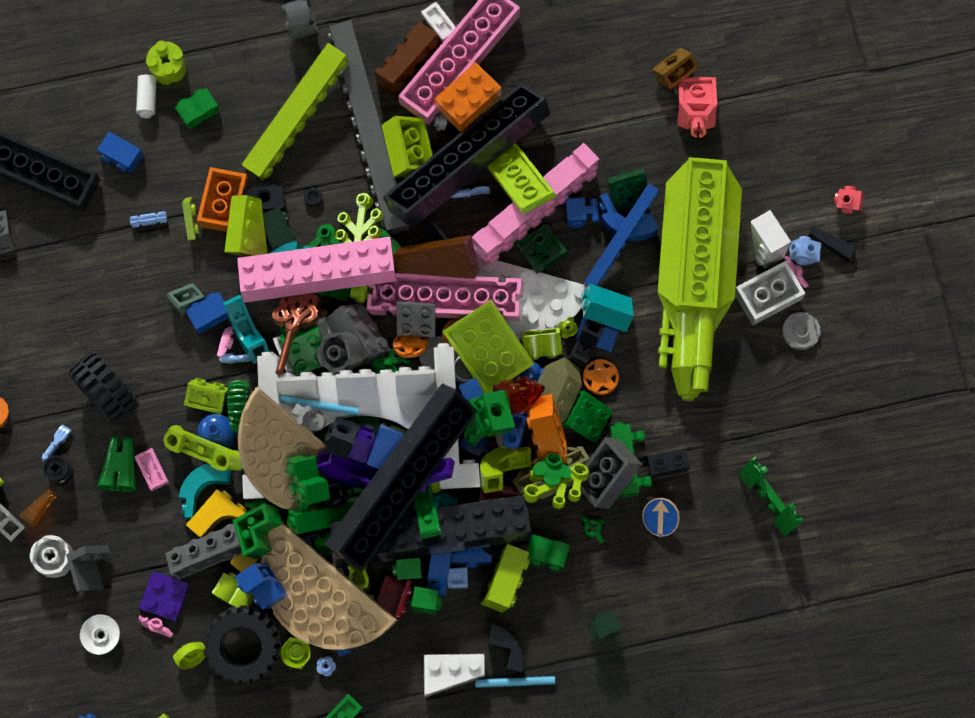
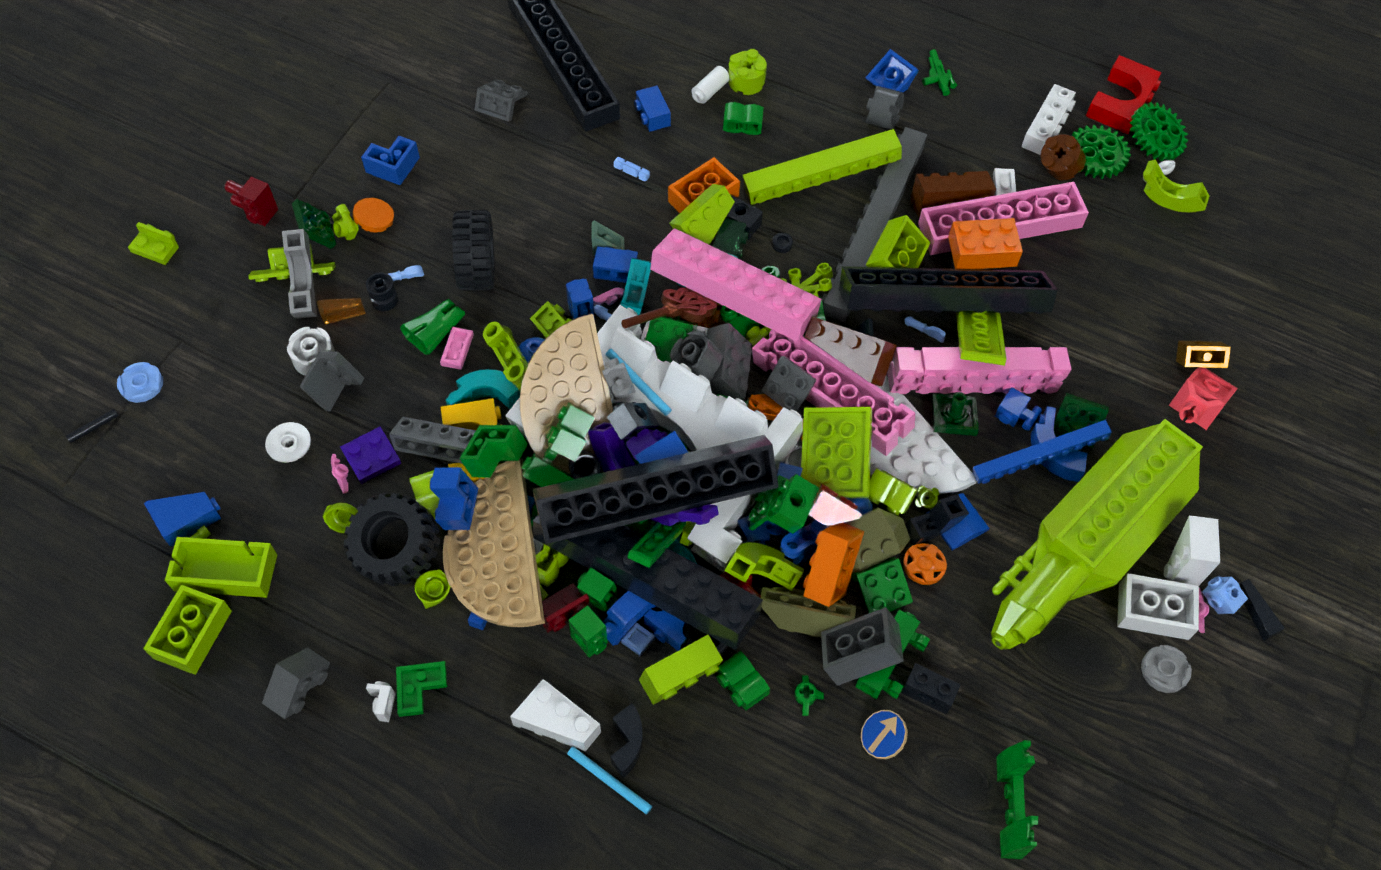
camera: 35 degrees right, 15 degrees down
lime wing [182,197,199,240] -> none
light blue plate [316,656,336,676] -> none
light grey plate [433,112,447,131] -> none
lime plant [523,463,589,509] -> none
green plate [532,453,572,487] -> none
teal brick [580,283,634,332] -> none
clear green brick [588,610,622,643] -> none
coral brick [834,186,864,214] -> none
none -> blue brick [566,278,595,320]

